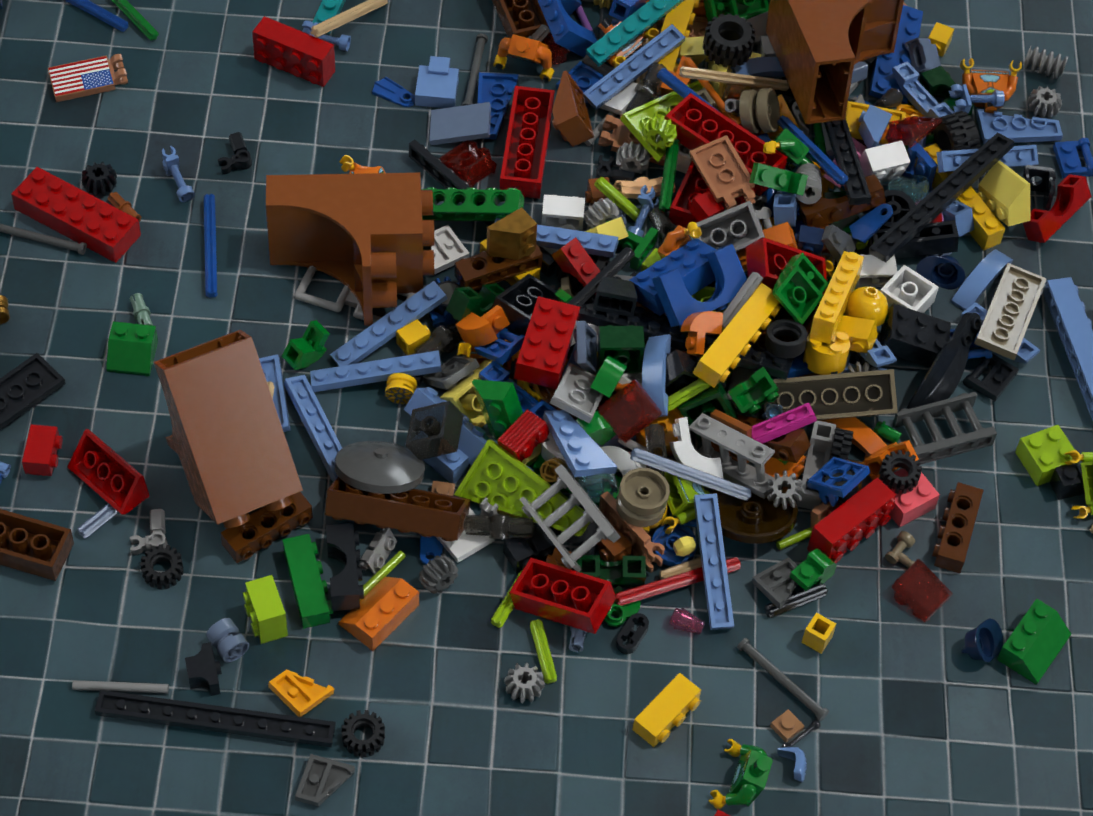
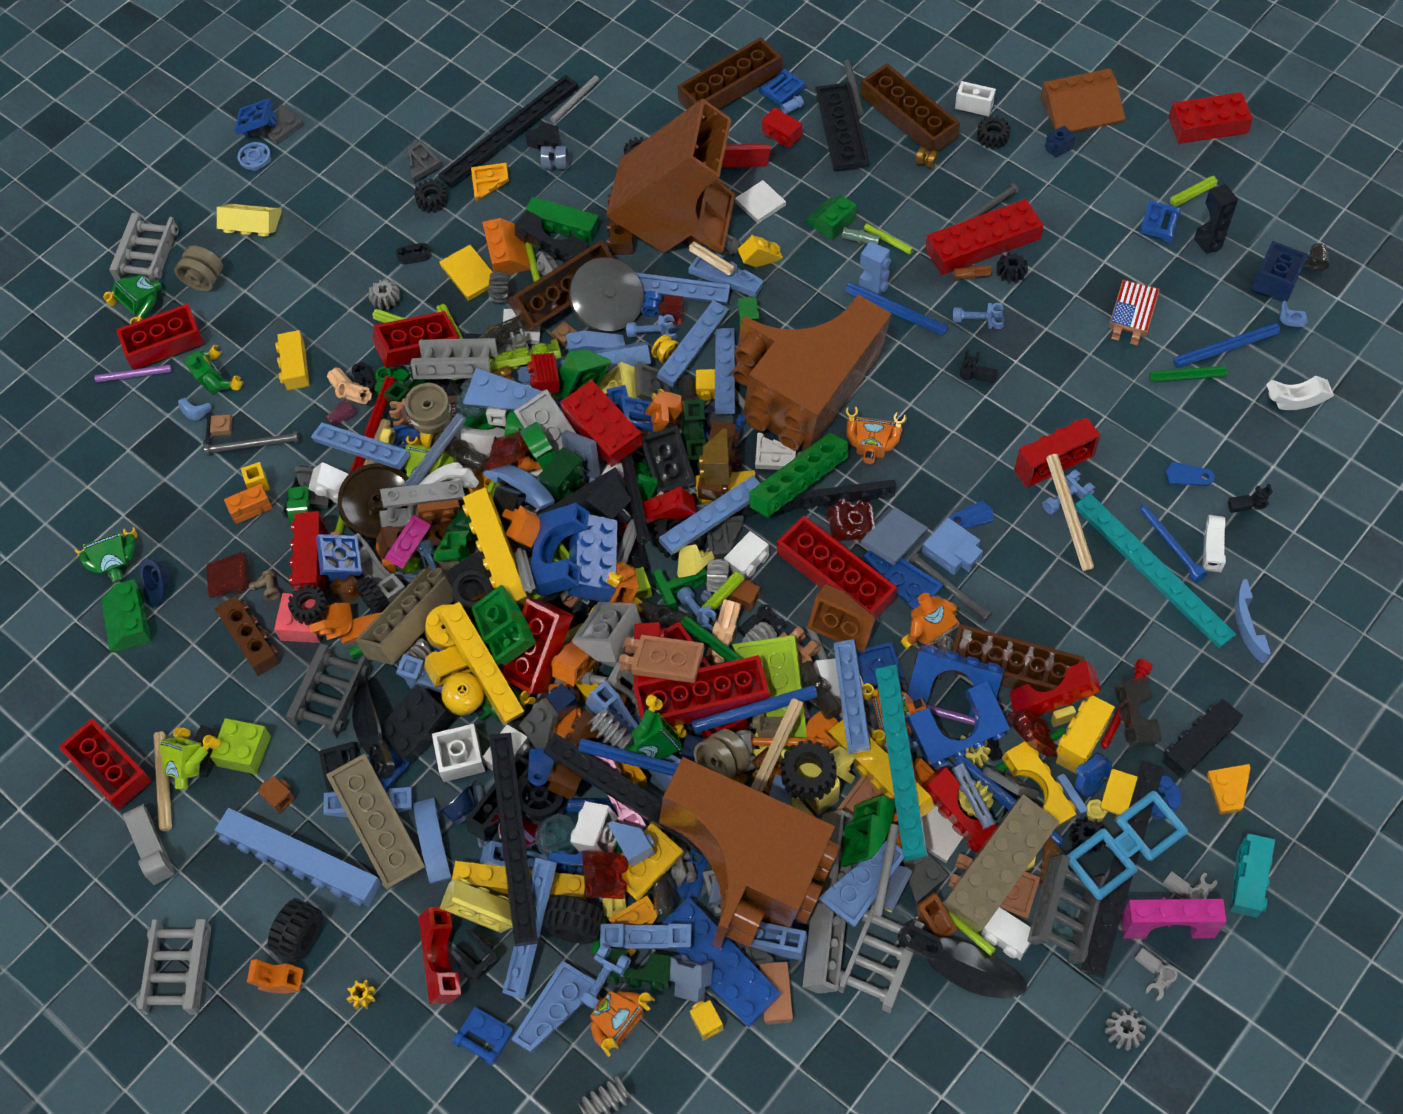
camera: 135 degrees right, 5 degrees up
lime brick [243,575,288,644] -> none
clear smoke brick [405,400,464,460] -> none
lime gear [642,115,677,151] -> none
green bracket [749,162,808,196] -> none
light grey gear [765,471,804,510] -> none
light grey gear [1027,86,1062,119] -> none
none -> green torso [75,527,138,583]
none -> orange brick [224,483,273,524]
none -> dark orange brick [257,776,295,814]
none -> white brick [308,462,349,504]
none -> light nougat piece [327,368,372,404]
none -> black beam [396,243,432,265]
none -> yellow tile [439,245,493,301]
none -> medium blue bar [626,315,678,340]
none -> blue wheel [641,291,662,317]
none -> clear red brick [659,295,684,325]
none -> white tile [735,180,786,224]
none -> medium blue arch [859,241,891,295]
none -> lime bar [863,223,913,255]

